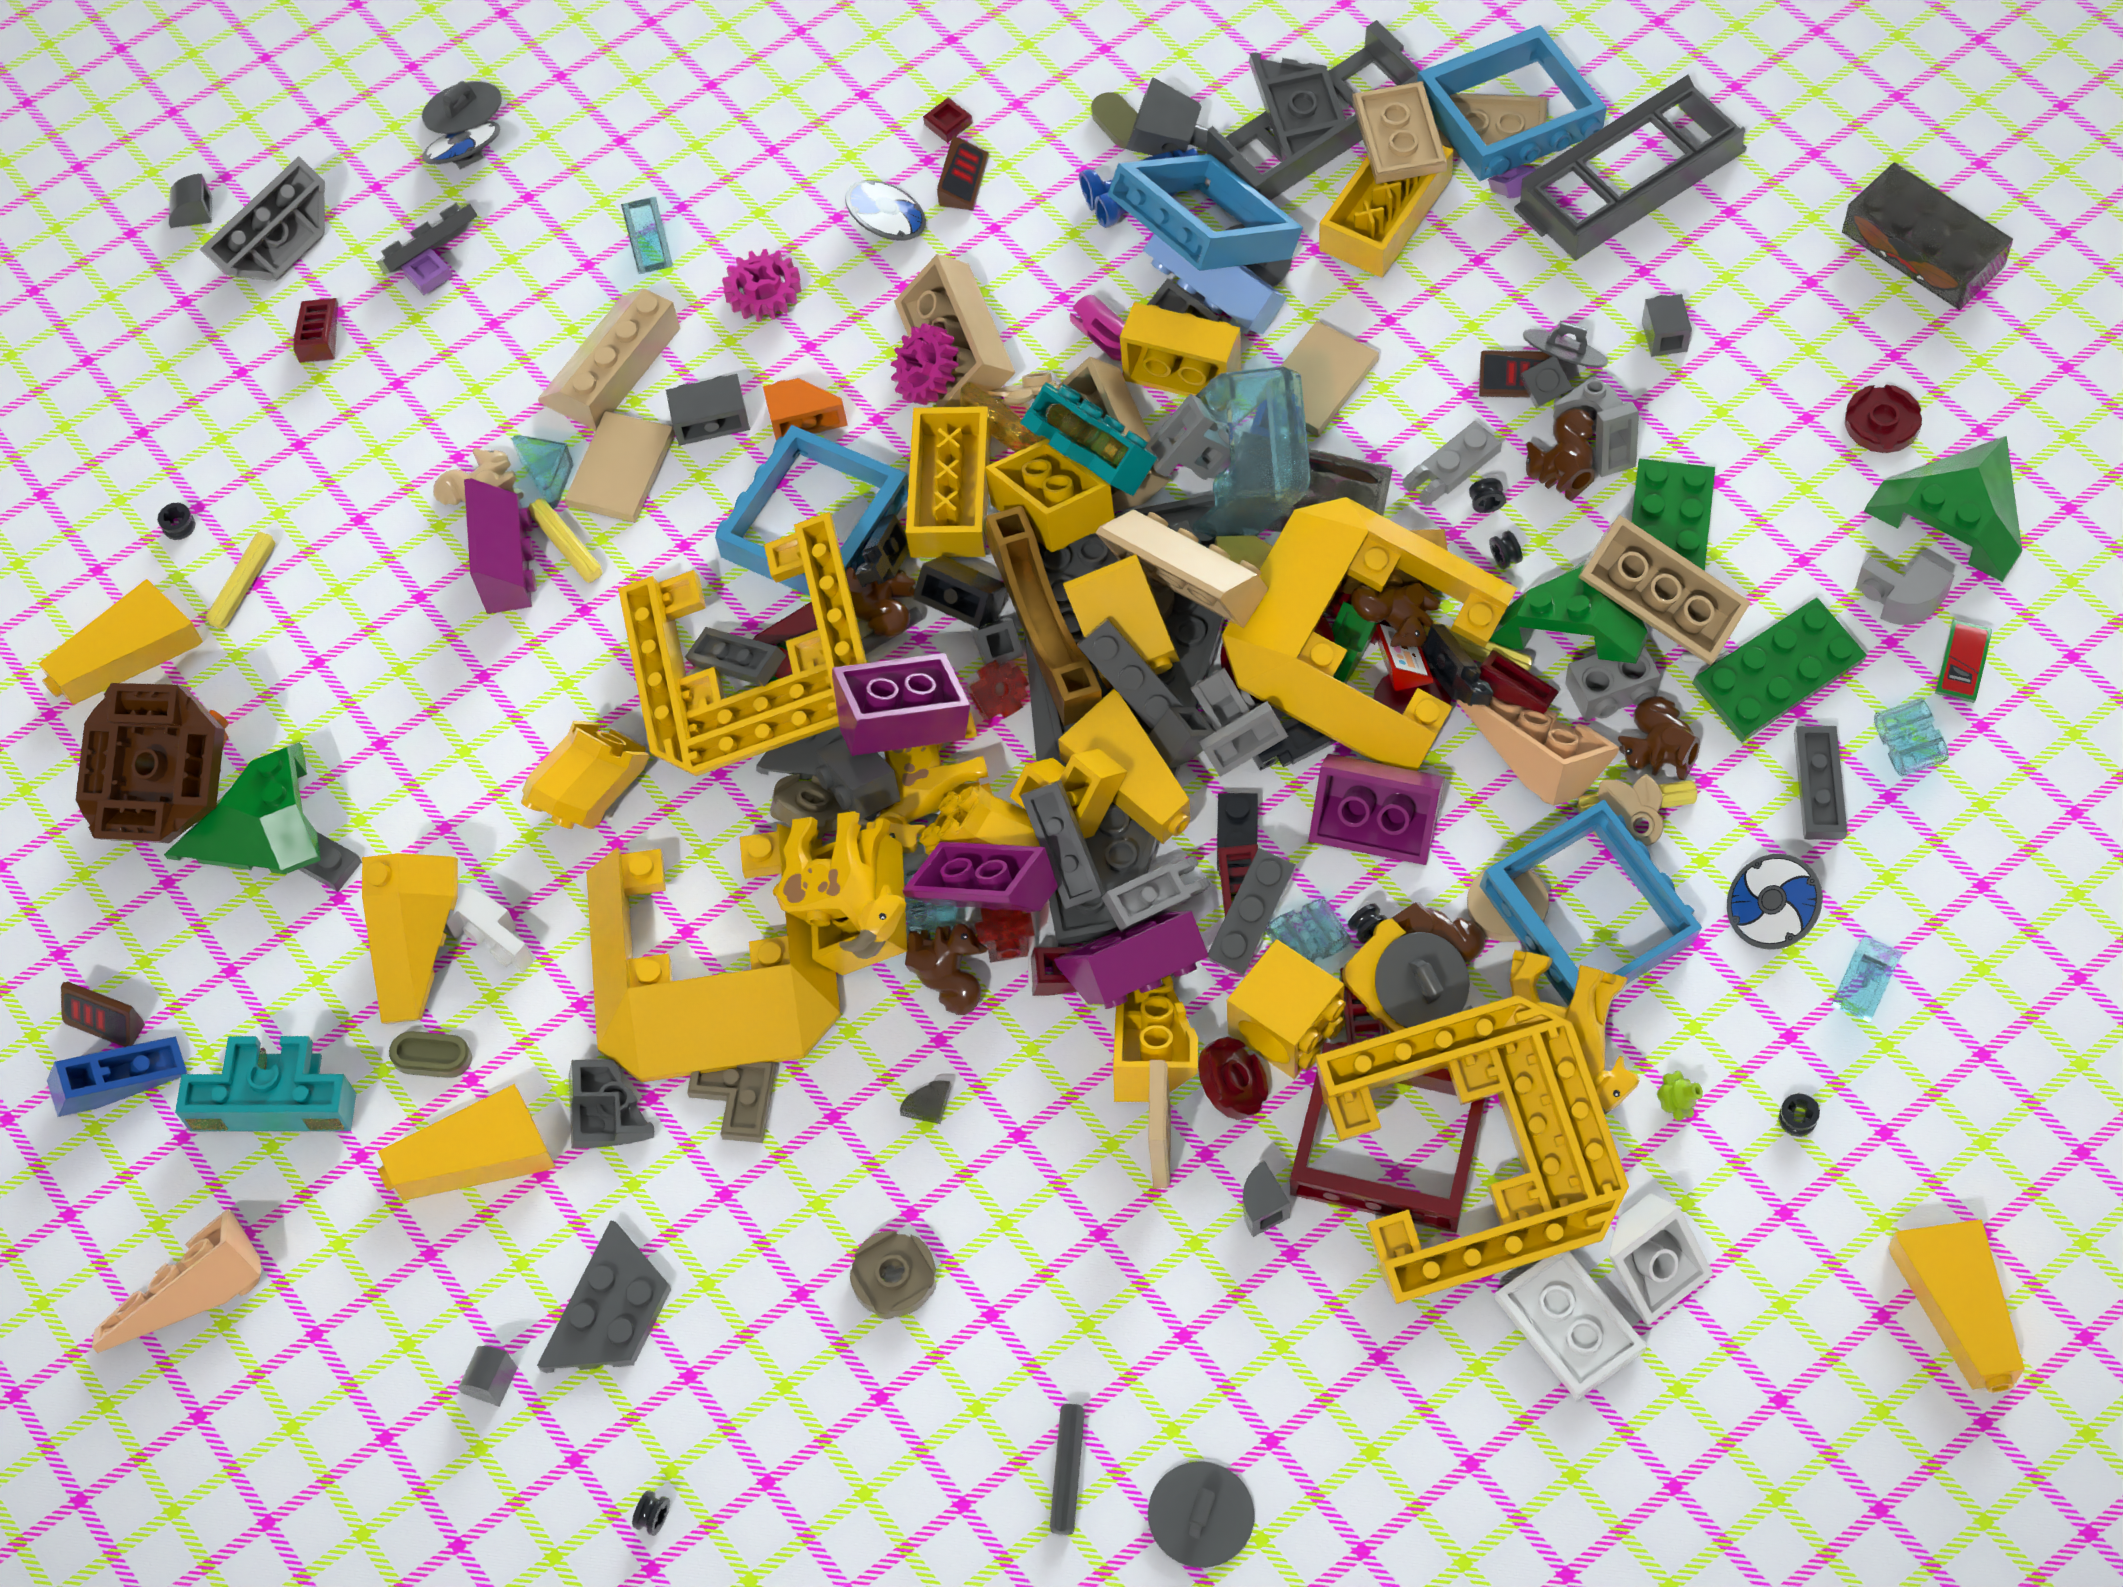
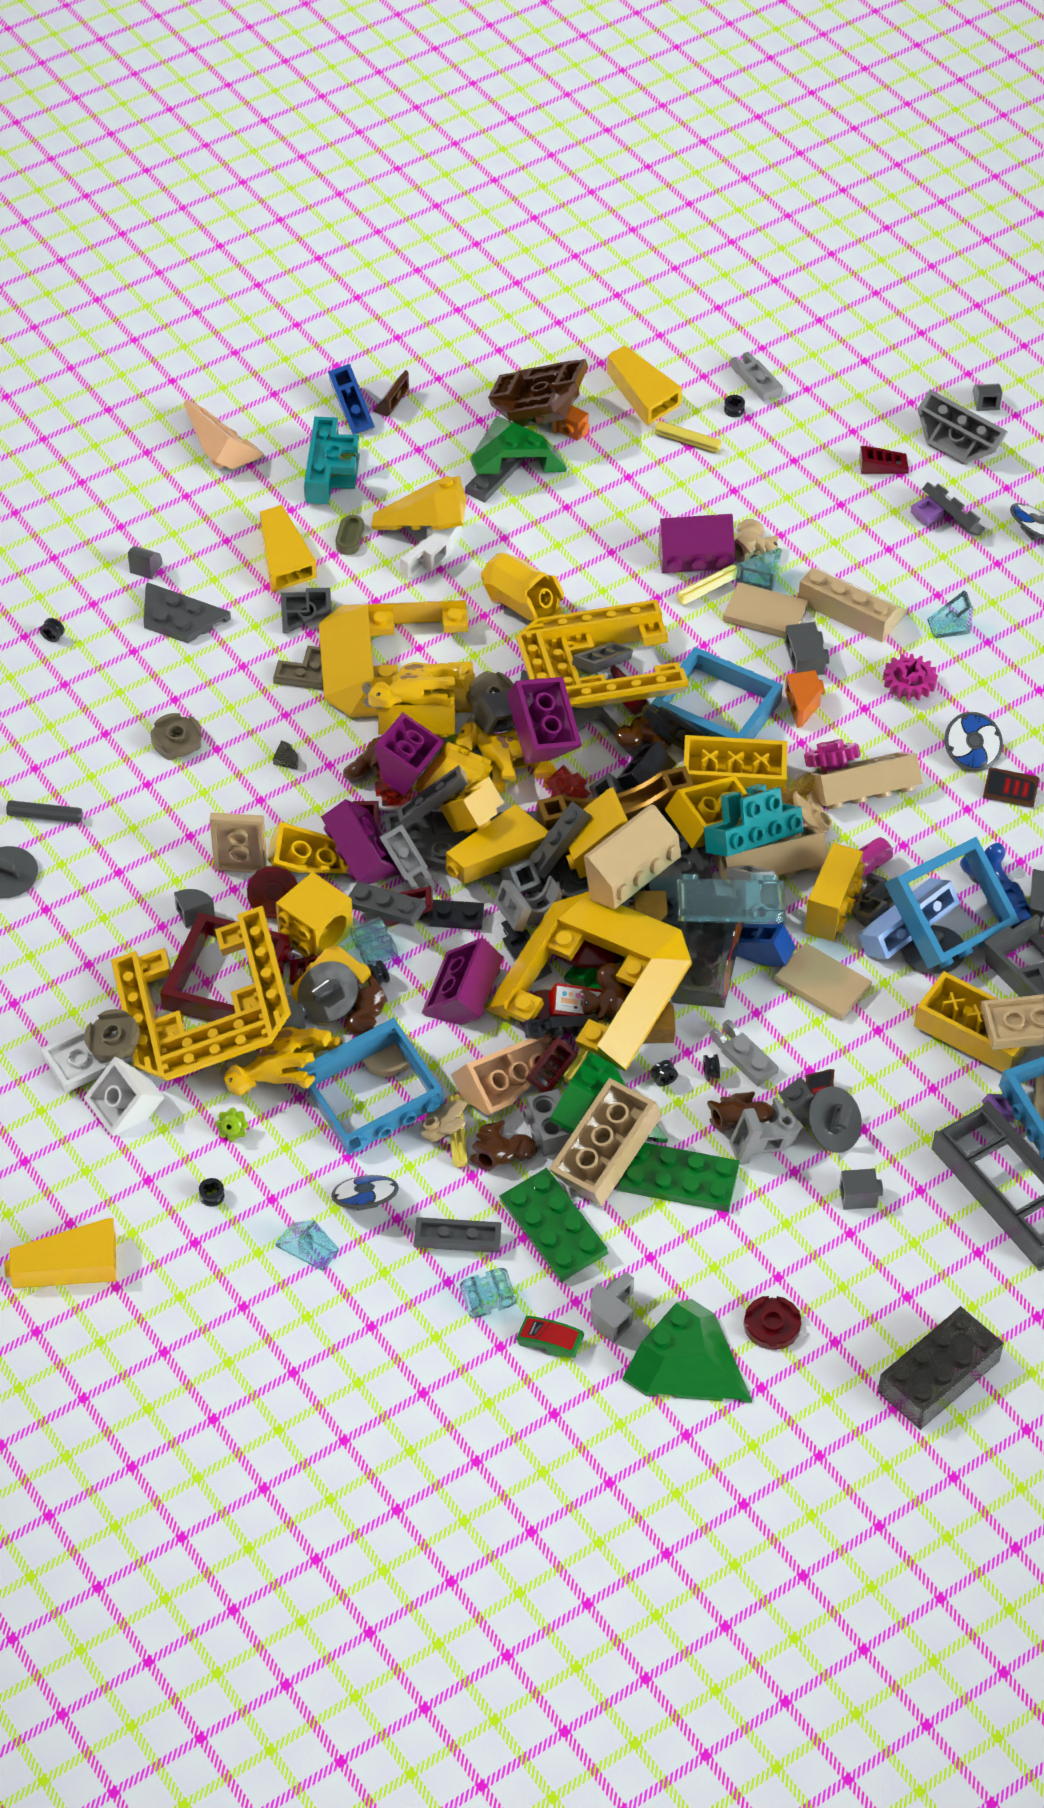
camera: 85 degrees right, 10 degrees down
none -> dark tan plate [84,1009,140,1061]
none -> light grey hinge [730,352,783,401]

